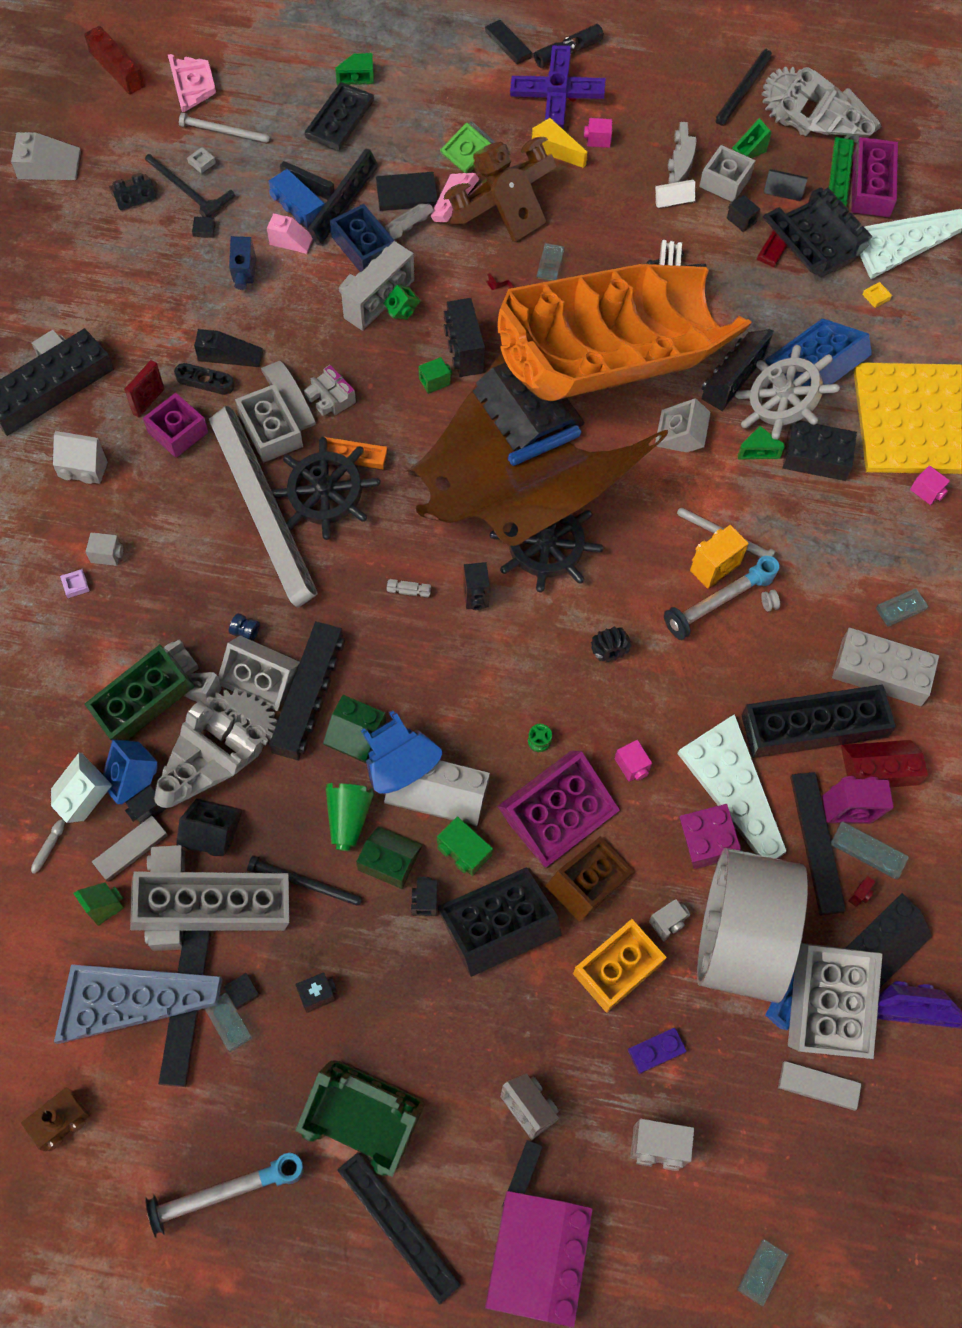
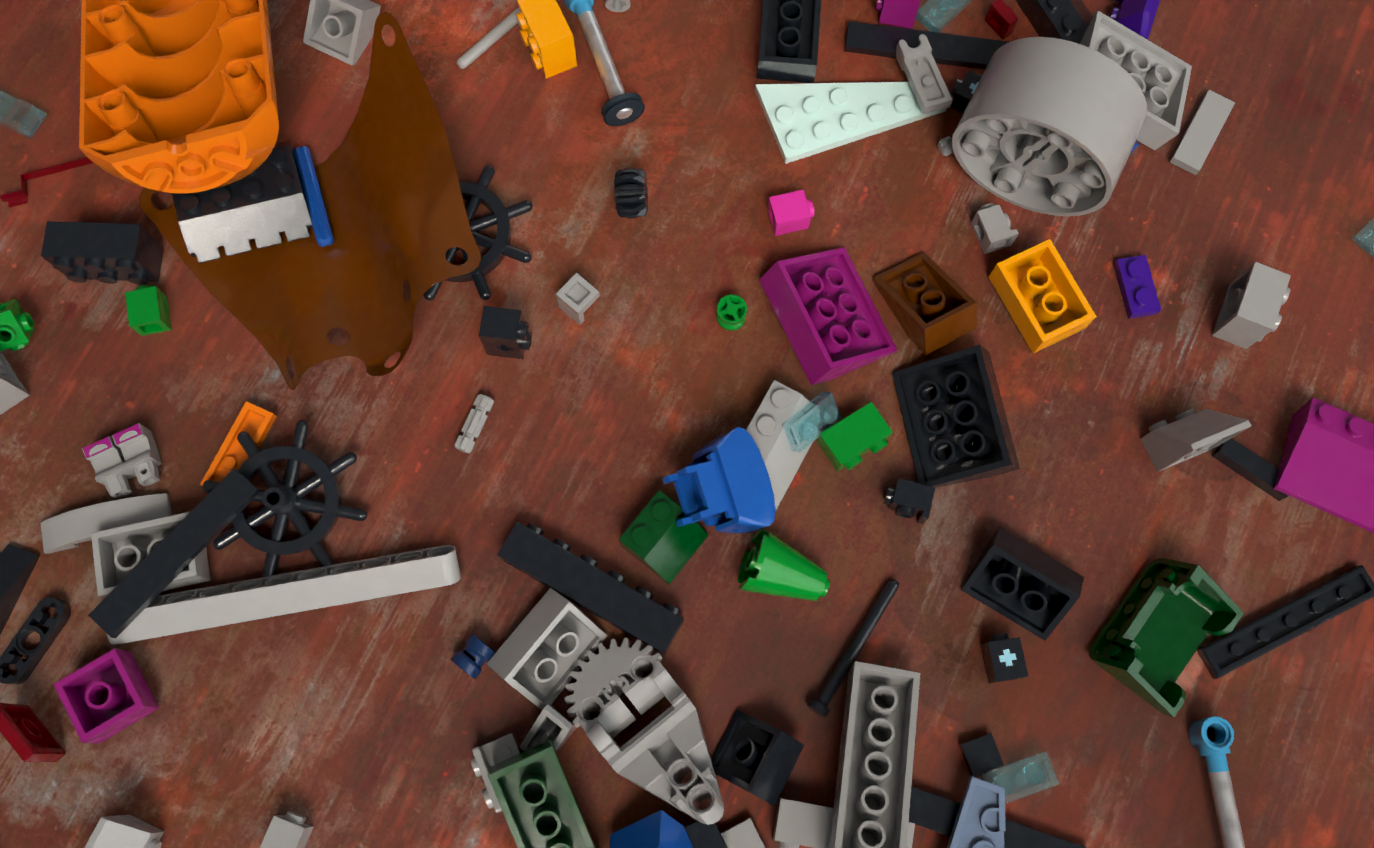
camera: 75 degrees left, 10 degrees up
dark green slope [356,826,422,889] -> none
magenta brick [679,804,741,869] -> none
none -> black tile [88,468,260,639]
none -> light grey panel [556,273,600,325]
none -> clear light blue plate [782,391,841,452]
none -> light grey plate [896,34,952,114]
none -> black slope [961,527,1084,641]

